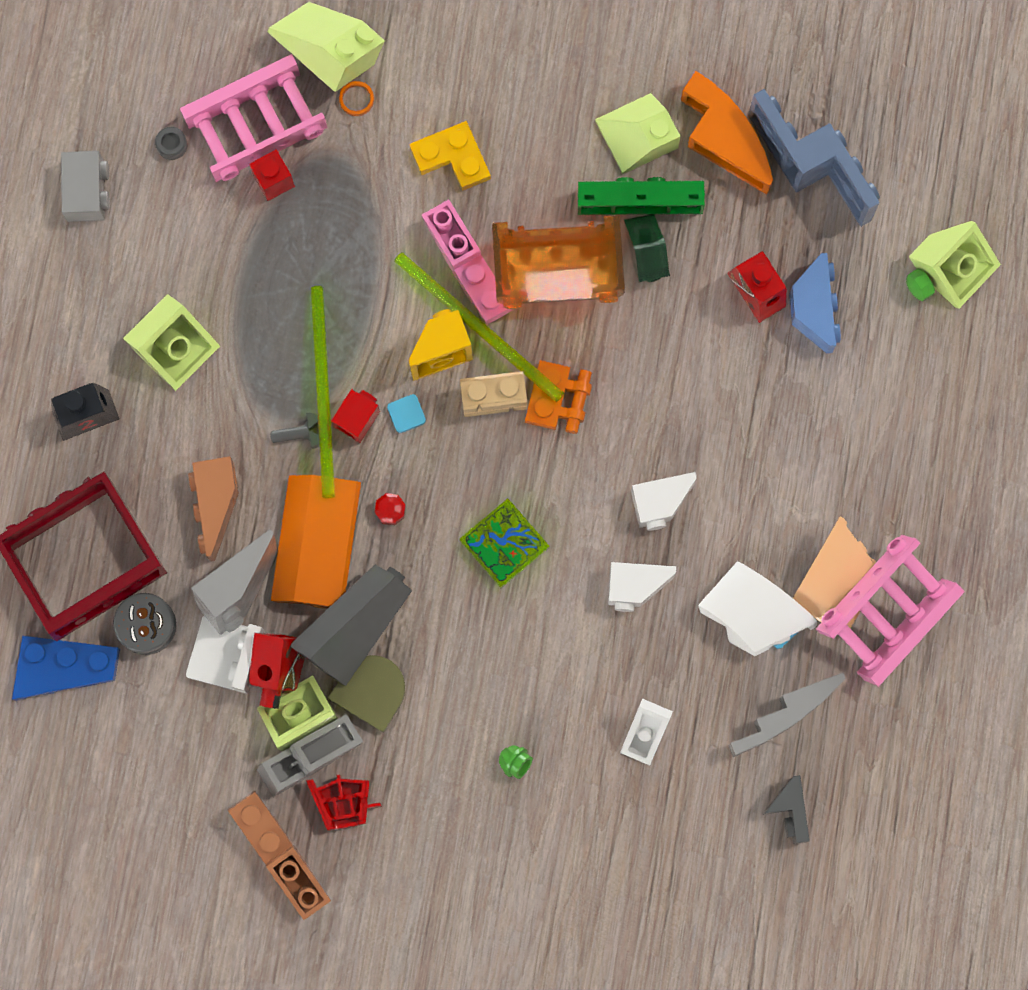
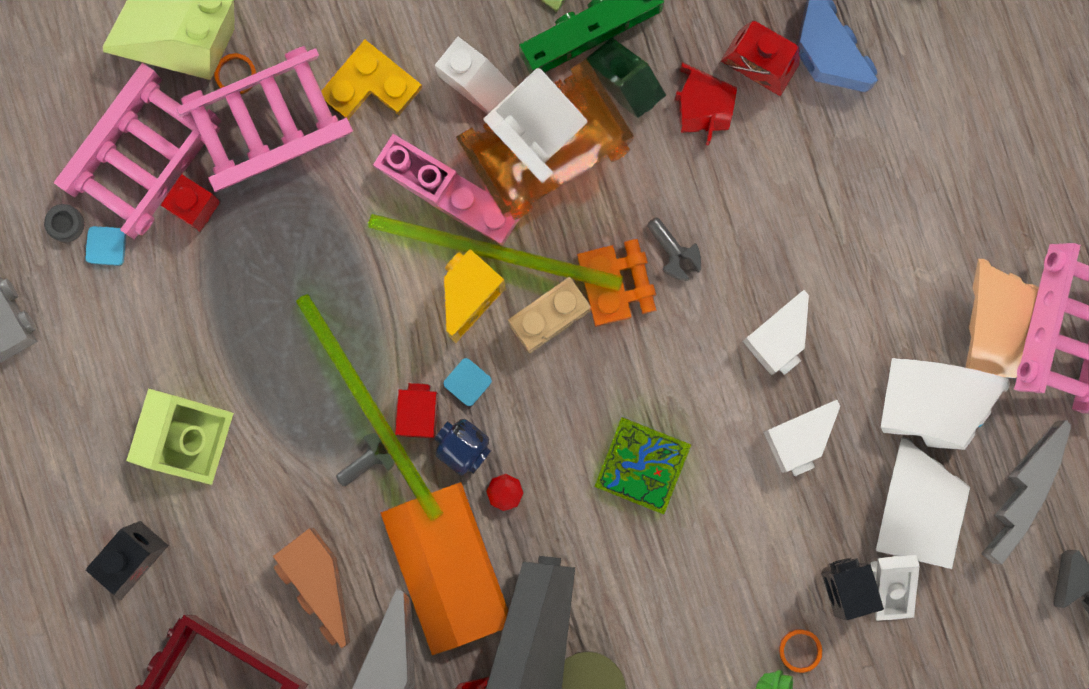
camera: 30 degrees left, 5 degrees up
none -> medium azure piece [86,226,126,266]
none -> bright pink fence [176,46,353,193]
none -> dark blue head [434,419,492,475]
none -> white slope [435,37,515,114]
none -> white bracket [483,68,587,183]
none -> dark grey bar [647,217,701,281]
none -> red piece [674,62,737,146]
none -> orange piece [779,629,822,673]
none -> black brick [822,557,884,621]
none -> white slope [876,437,970,569]

